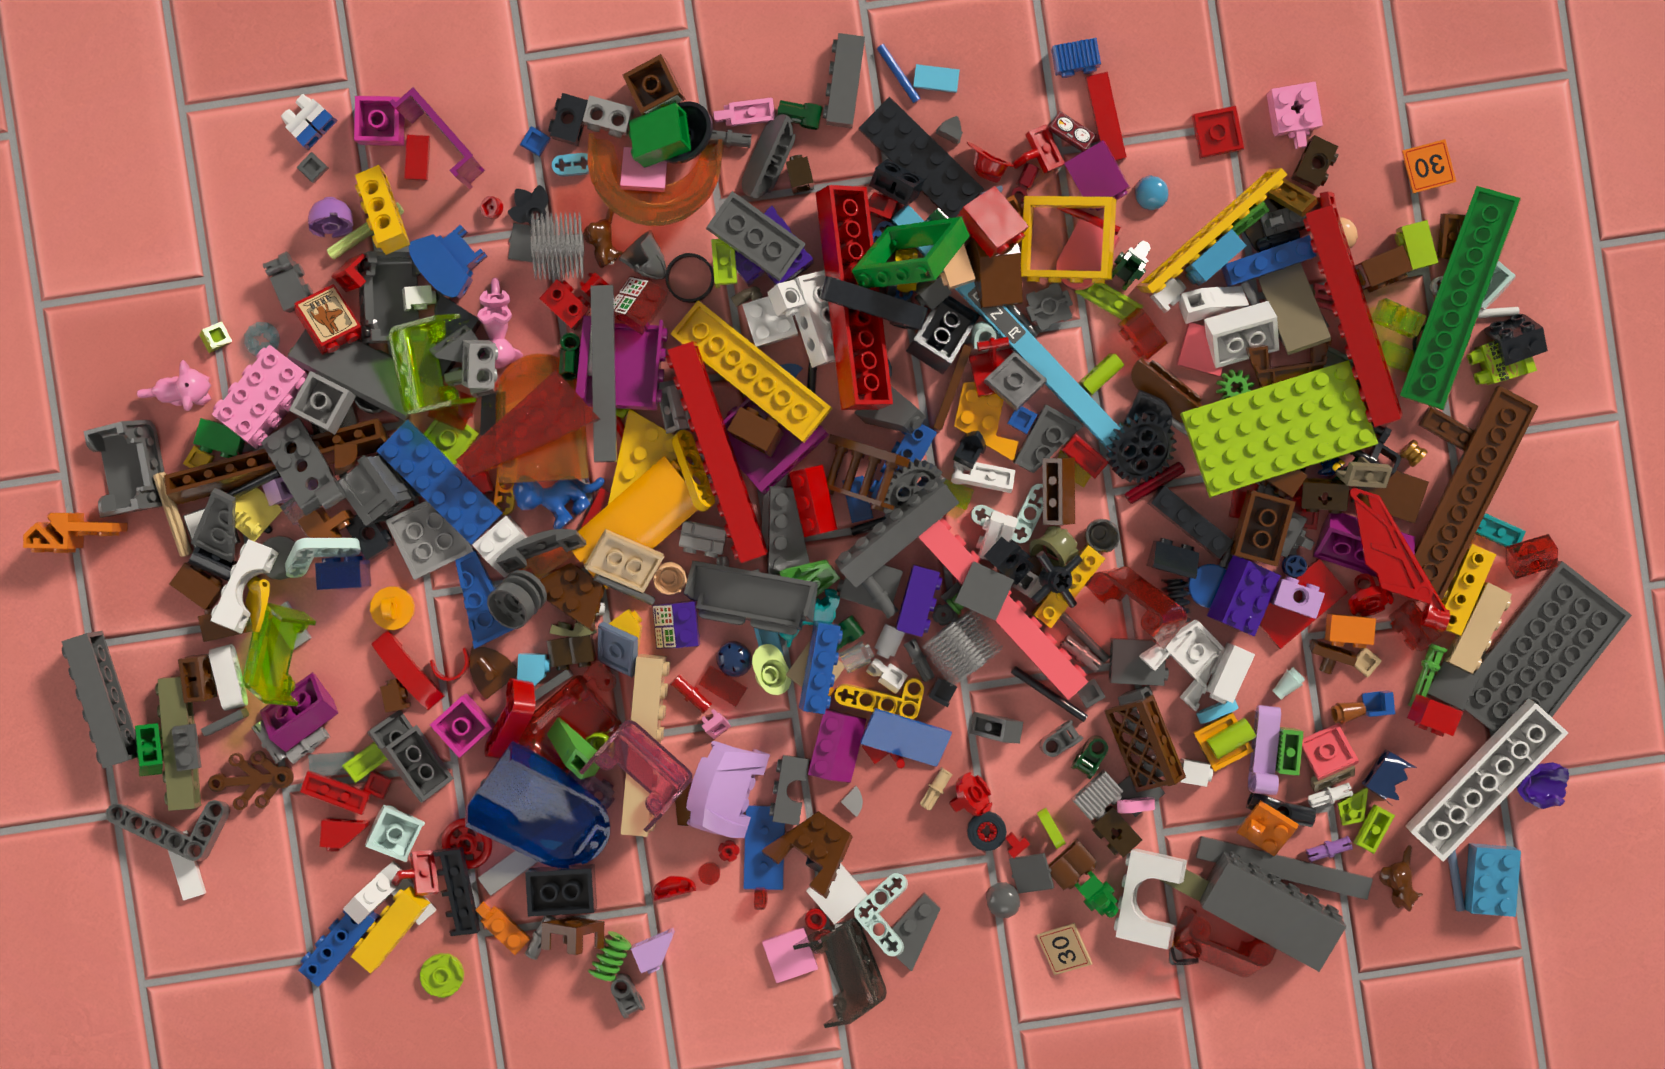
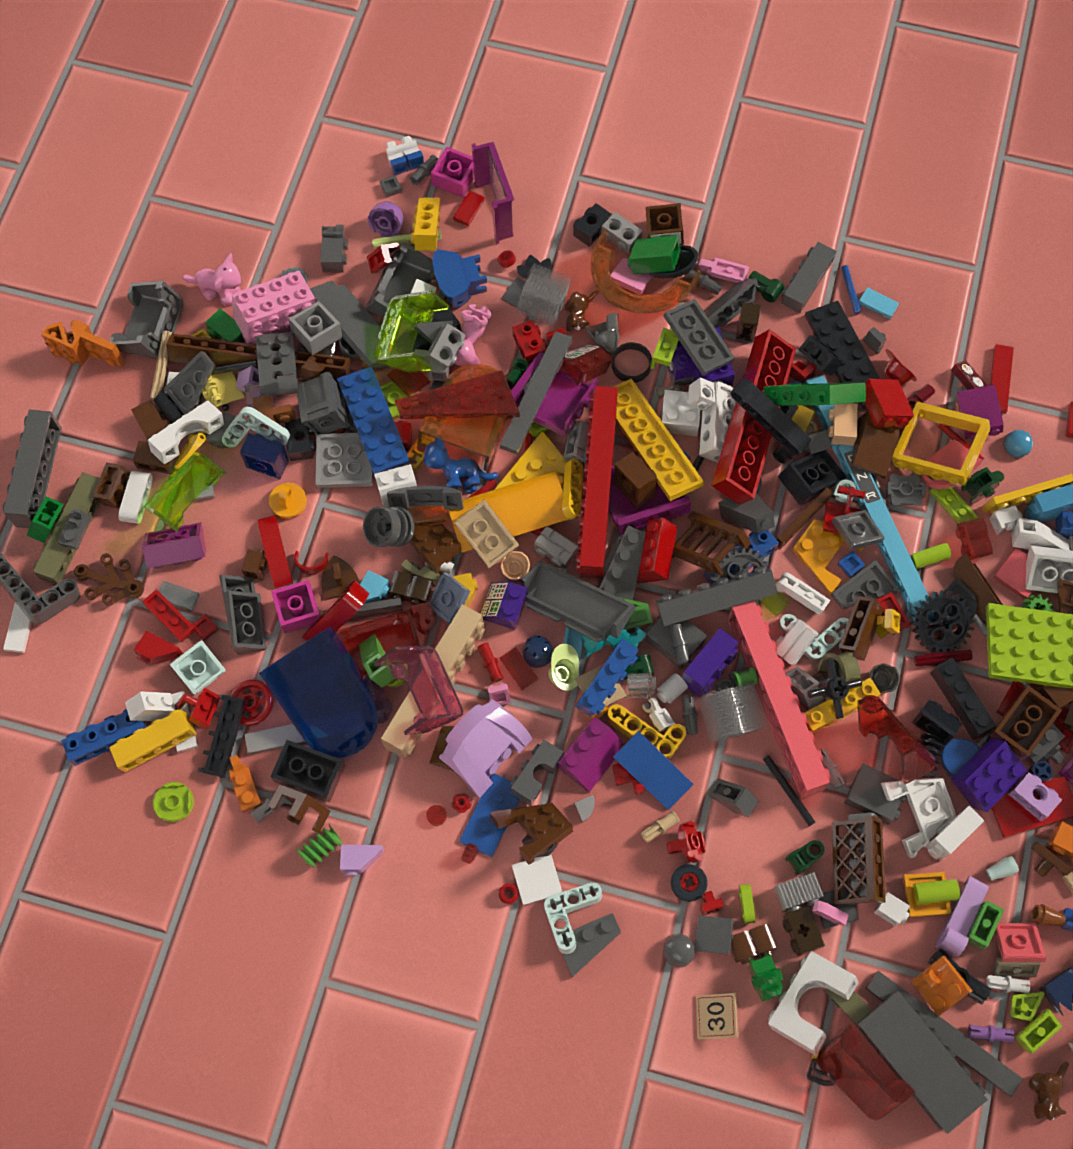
camera: 25 degrees right, 20 degrees down
lime slope [199,322,232,353] -> none
dark grey tile [201,708,249,736] -> none
light grey pin [251,720,287,764] -> none
light grey pin [286,726,330,764] -> none
brick [294,284,361,355] -> none
lime tile [342,742,388,783] -> none
blue wing [455,551,514,649] -> none
blue tile [520,126,551,157] -> none
medium azure beam [552,153,594,177] -> none
dark grey bar [593,574,655,605] -> none
dark grey piece [611,973,645,1019] -> none
red plate [653,876,696,901] -> none
bright pink tile [762,926,818,983] -> none
clear smoke windscreen [793,918,887,1028] -> none
blue tile [842,476,873,523] -> none
black panel [927,676,957,708] -> none
black tile [953,431,986,469] -> none
dark grey tile [954,561,1014,621] -> none
black brick [984,536,1034,586] -> none
red plate [1012,124,1065,174] -> none
dark grey piece [1040,719,1083,757] -> none
blue brick [1051,38,1101,78] -> none
dark grey bar [1060,611,1110,663] -> none
dark grey plate [1077,678,1105,708] -> none
medium azure beam [1196,700,1239,724] -> none
none -> dark grey pin [409,155,438,185]
none -> yellow tile [877,609,901,634]

